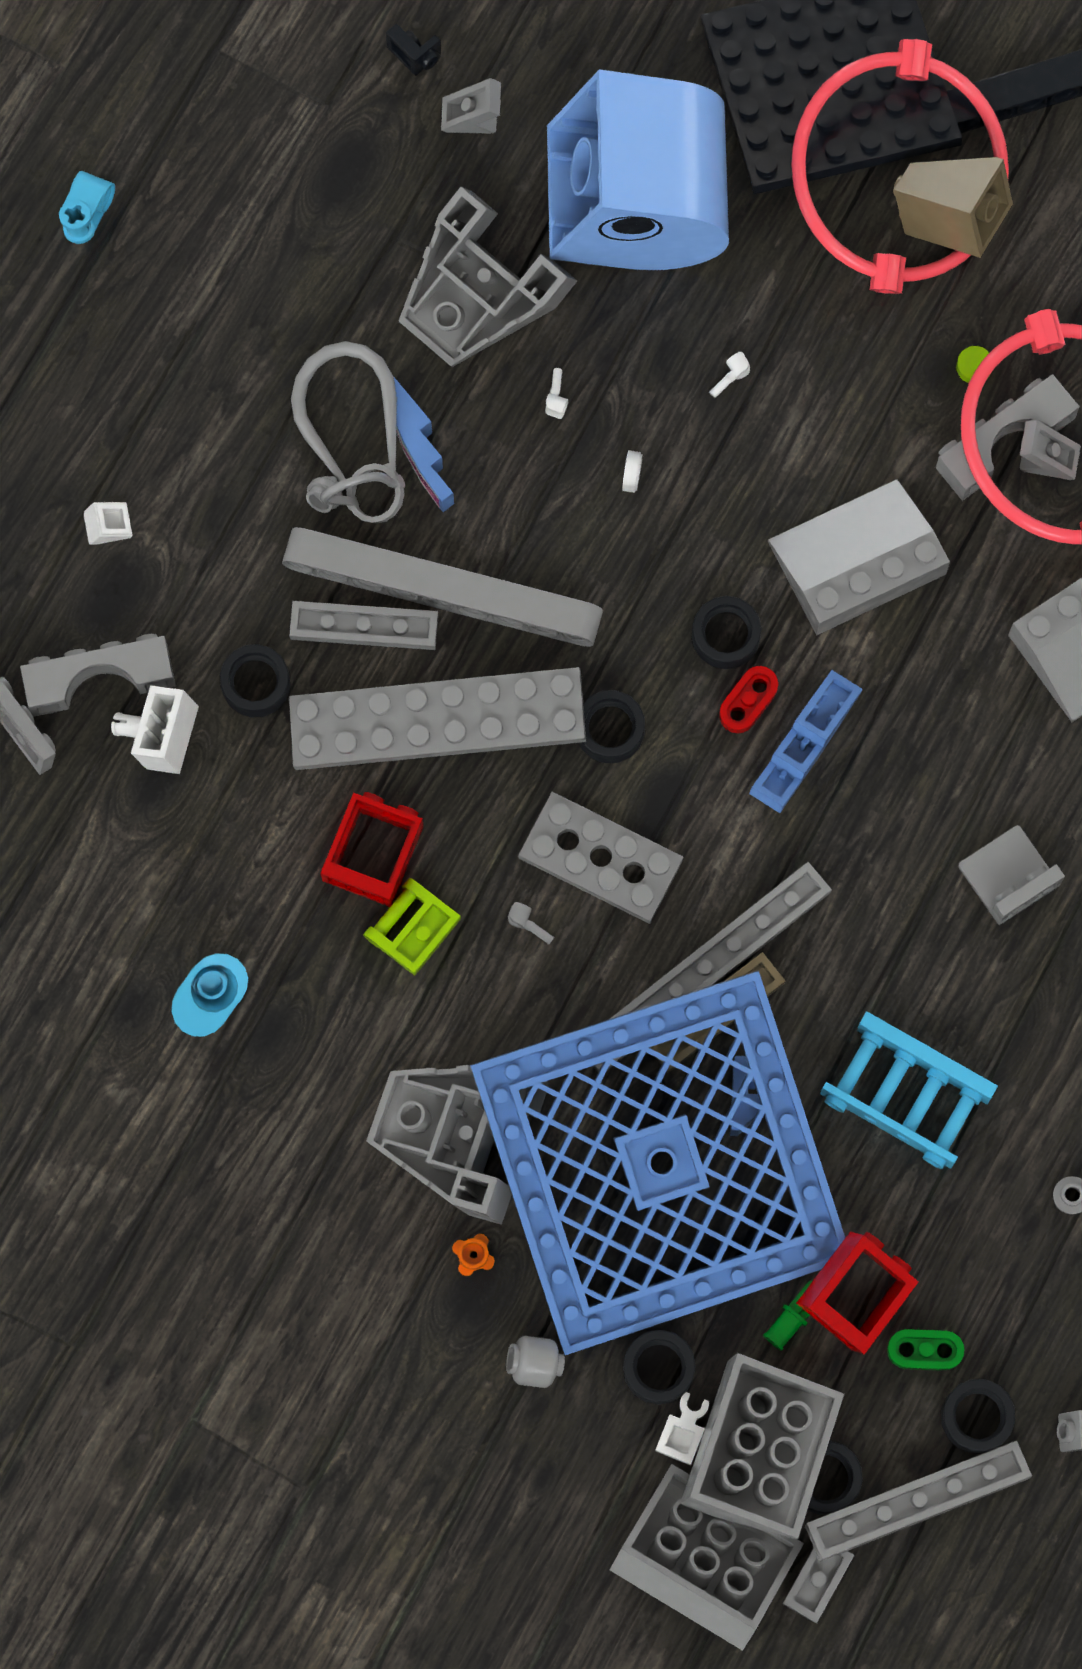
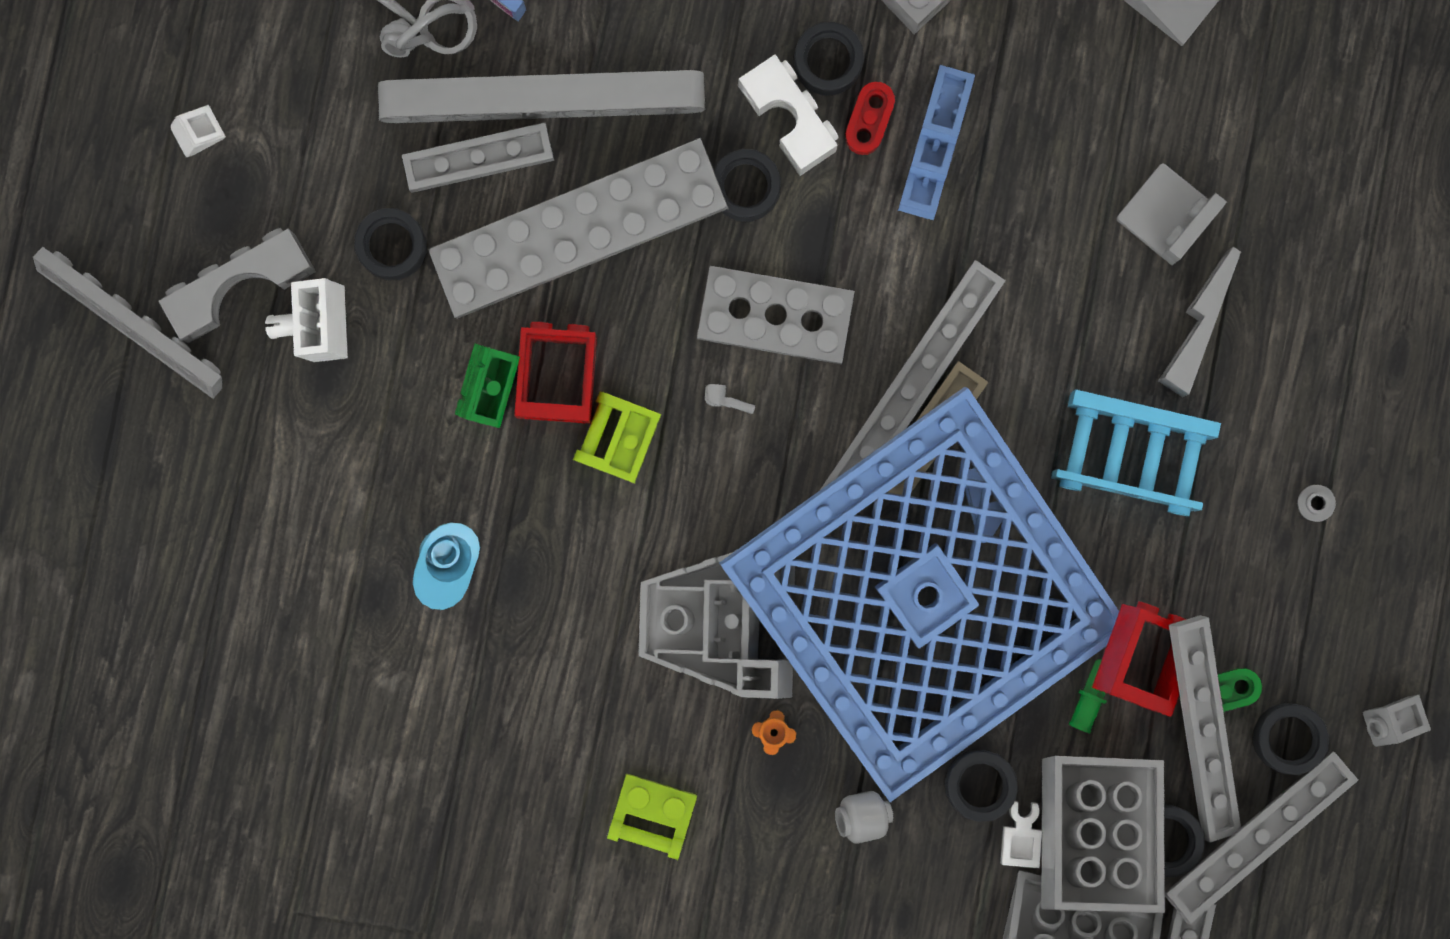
camera: 20 degrees left, 10 degrees up
none -> green brick [455,343,520,428]
none -> lime plate [607,774,697,860]
none -> white arch [738,55,839,176]
none -> light grey slope [1158,247,1241,397]
none -> light grey plate [1169,615,1241,842]

